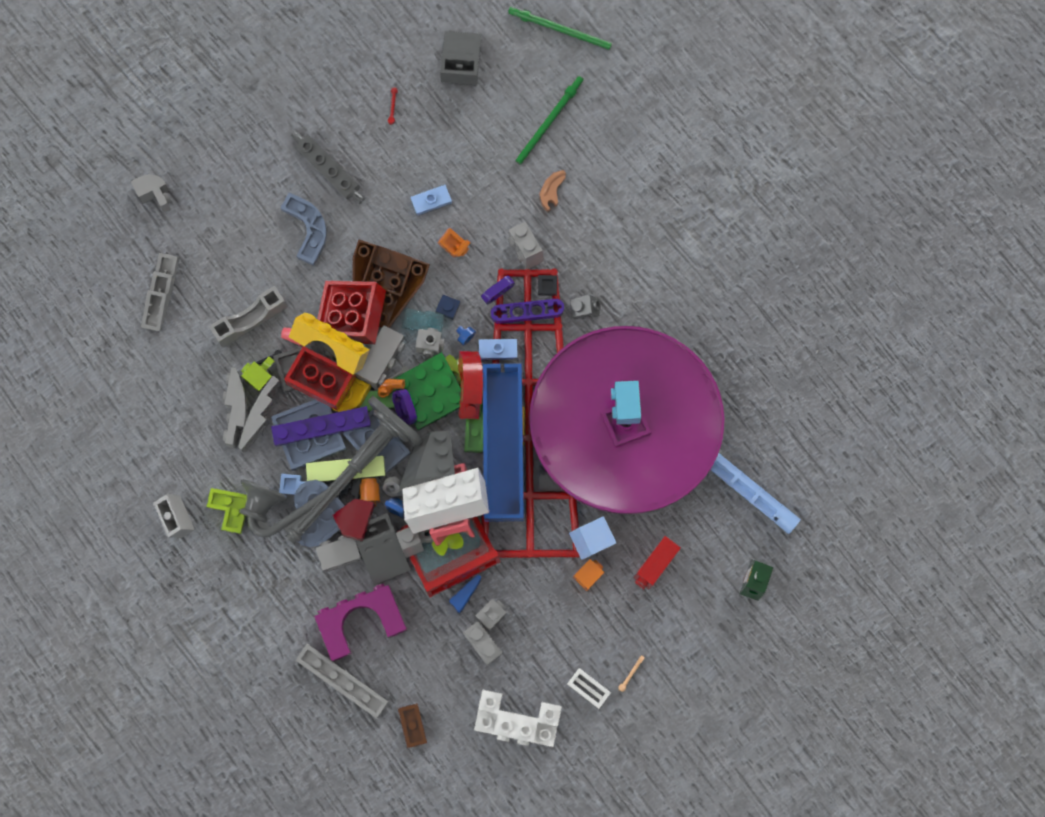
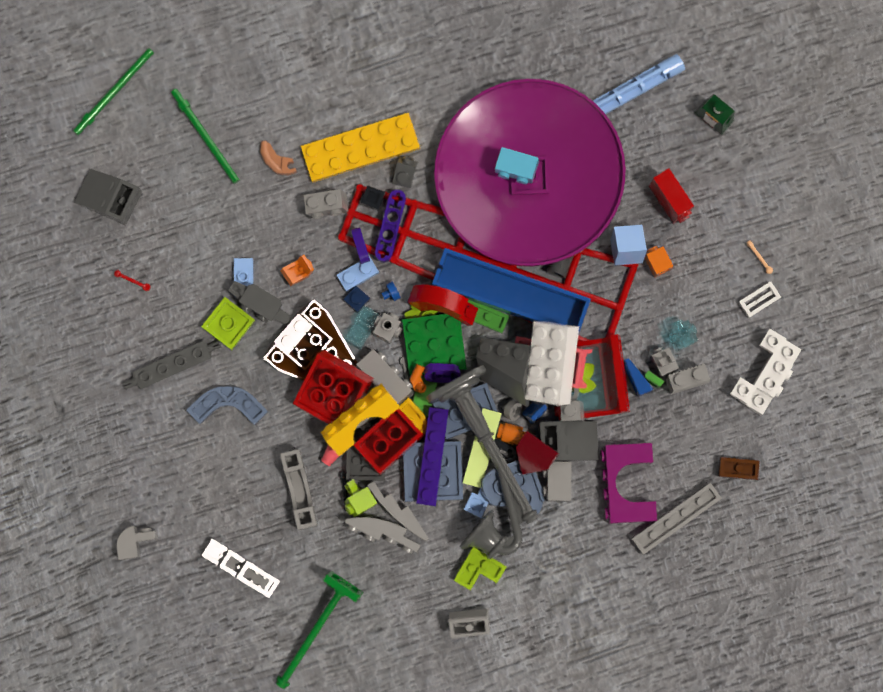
camera: 65 degrees left, 5 degrees up
light blue plate [479,339,517,360] -> none
none -> lime plate [201,297,256,350]
none -> dark grey hinge [229,281,291,324]
none -> green tile [276,571,364,689]
none -> yellow plate [301,112,420,183]
none -> light blue plate [337,256,379,292]
none -> bright green tile [644,370,664,389]
none -> clear light blue brick [668,319,699,351]

